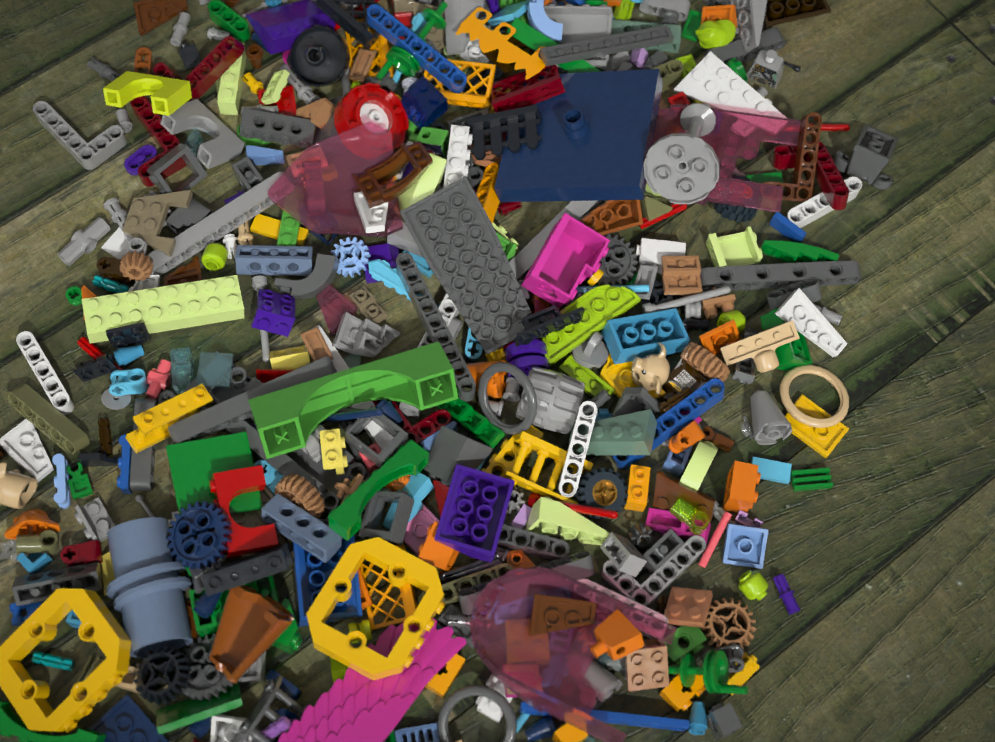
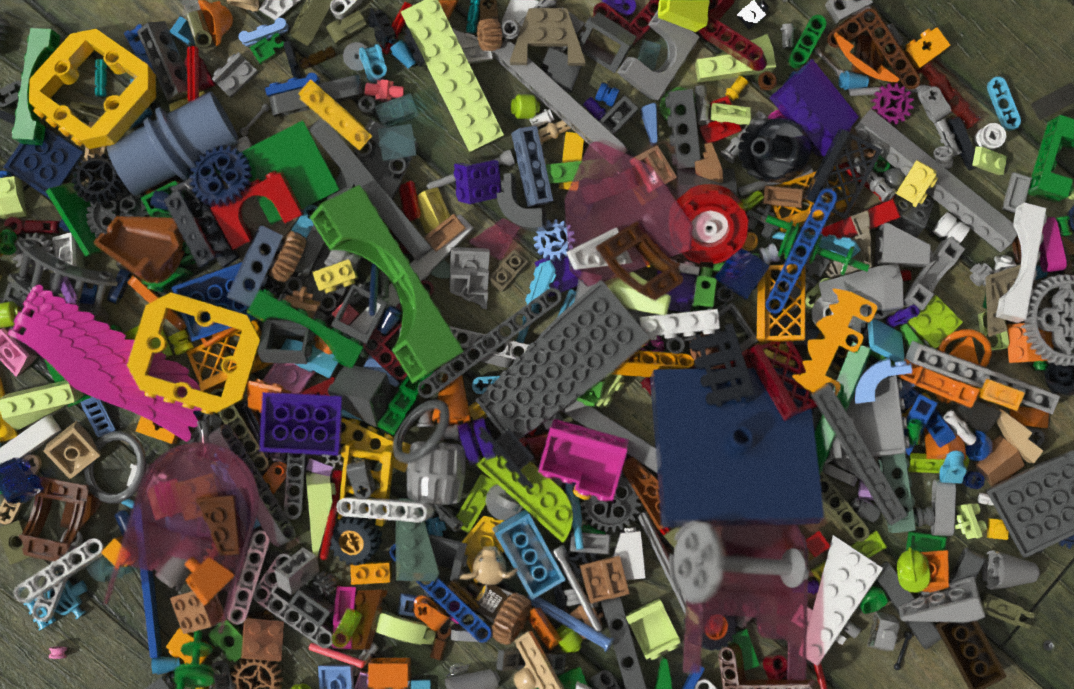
camera: 85 degrees right, 20 degrees up
reddish brown wing [163,256,203,286] -> none
none -> orange beam [127,275,186,331]
none -> red axle [187,46,199,103]
none -> olive piece [326,10,367,45]
none -> dark grey piece [346,459,376,499]
none -> light grey beam [451,629,488,642]
none -> medium blue axle [527,595,614,652]
none -> blue wheel [595,82,620,107]
none -> light grey axle [638,511,692,617]

